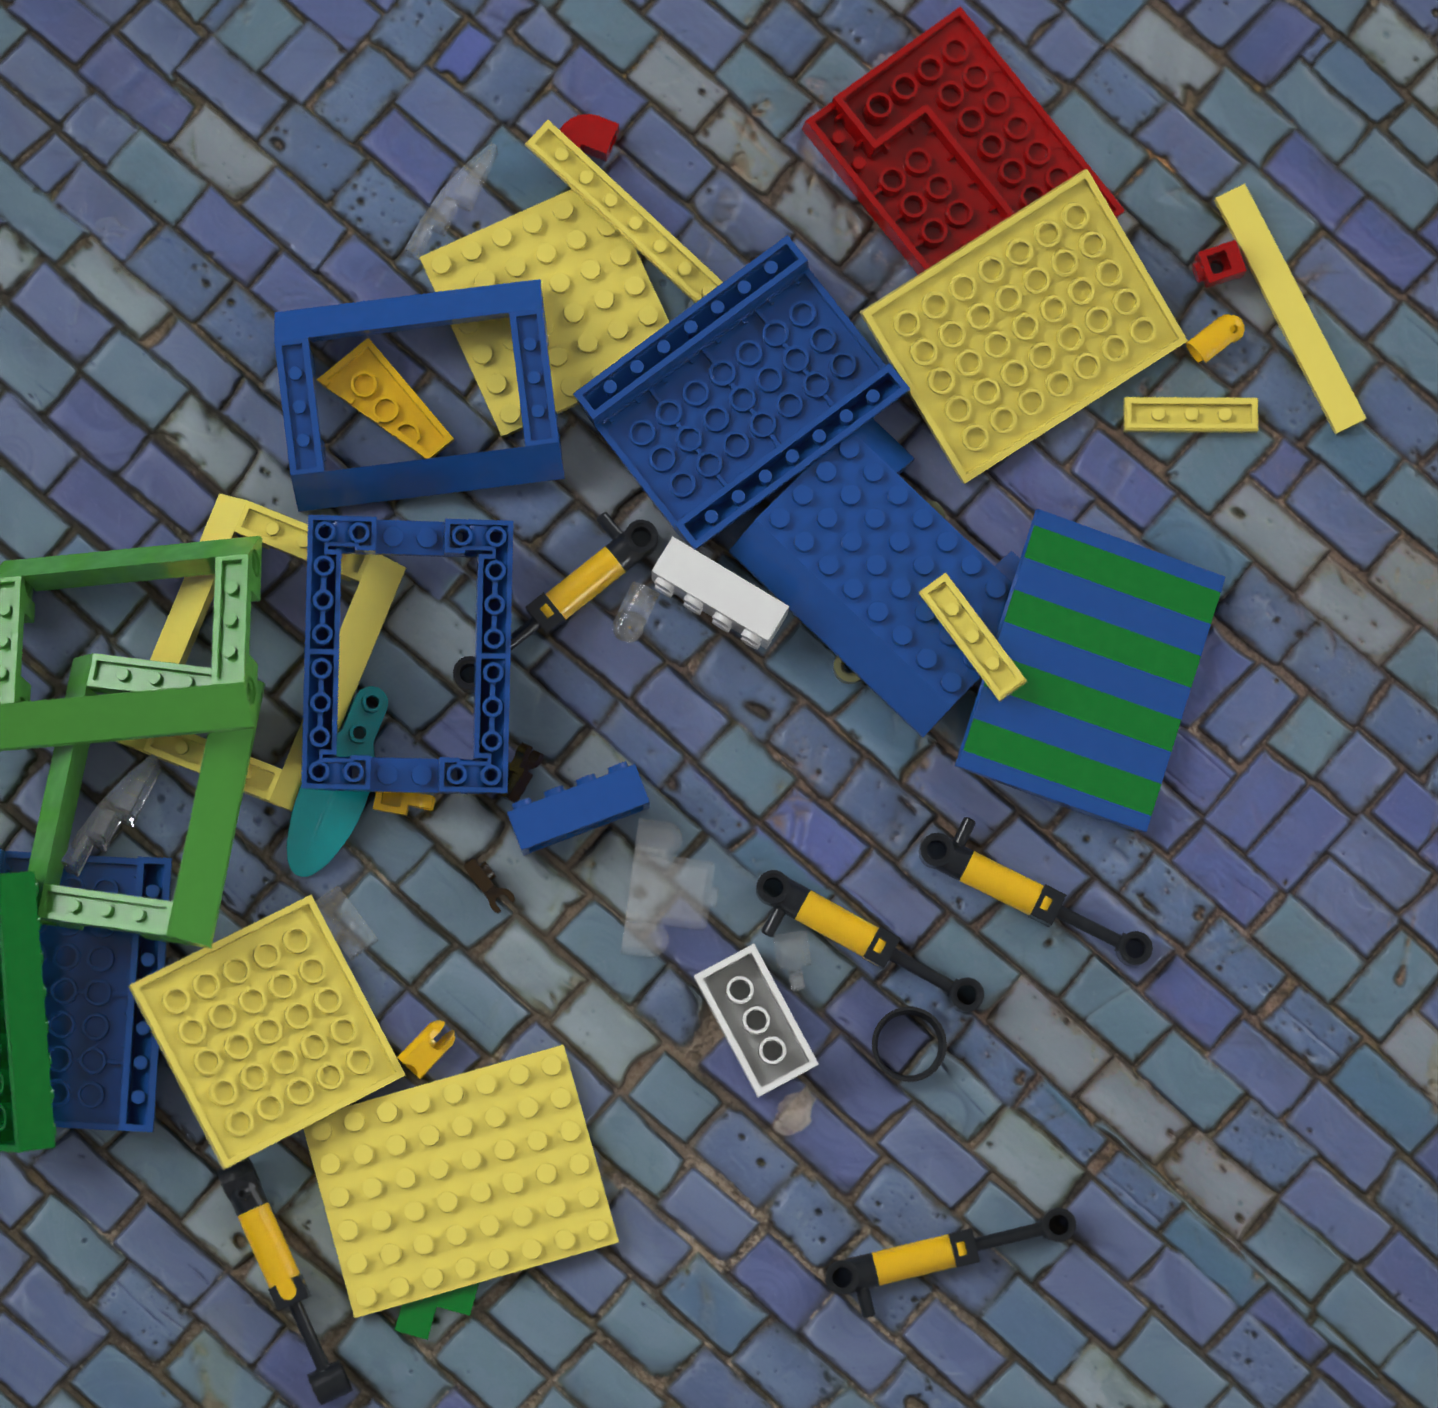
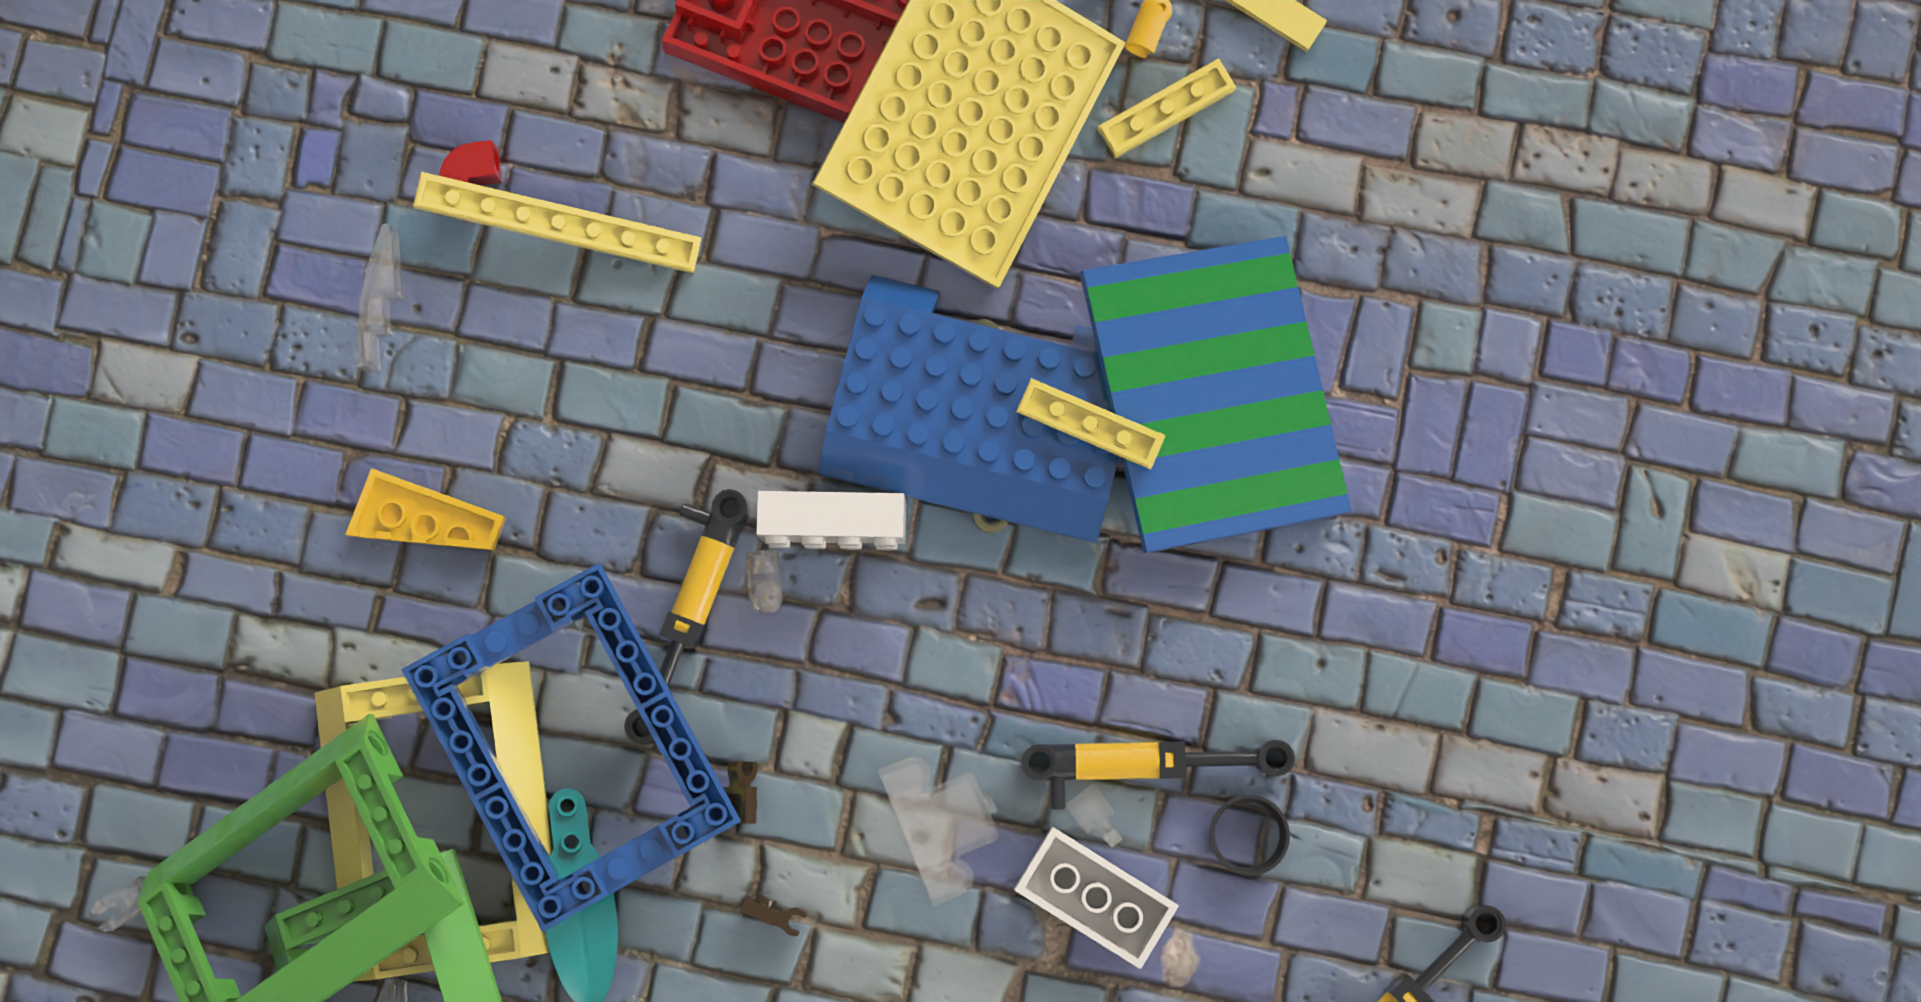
camera: 20 degrees left, 0 degrees up
blue slope [274,279,565,512] -> none
yellow plate [373,792,436,816] -> none
light yellow plate [419,189,669,439] -> none
blue brick [507,761,650,856] -> none
blue slope [573,235,910,550] -> none
black piece [918,817,1153,967] -> none

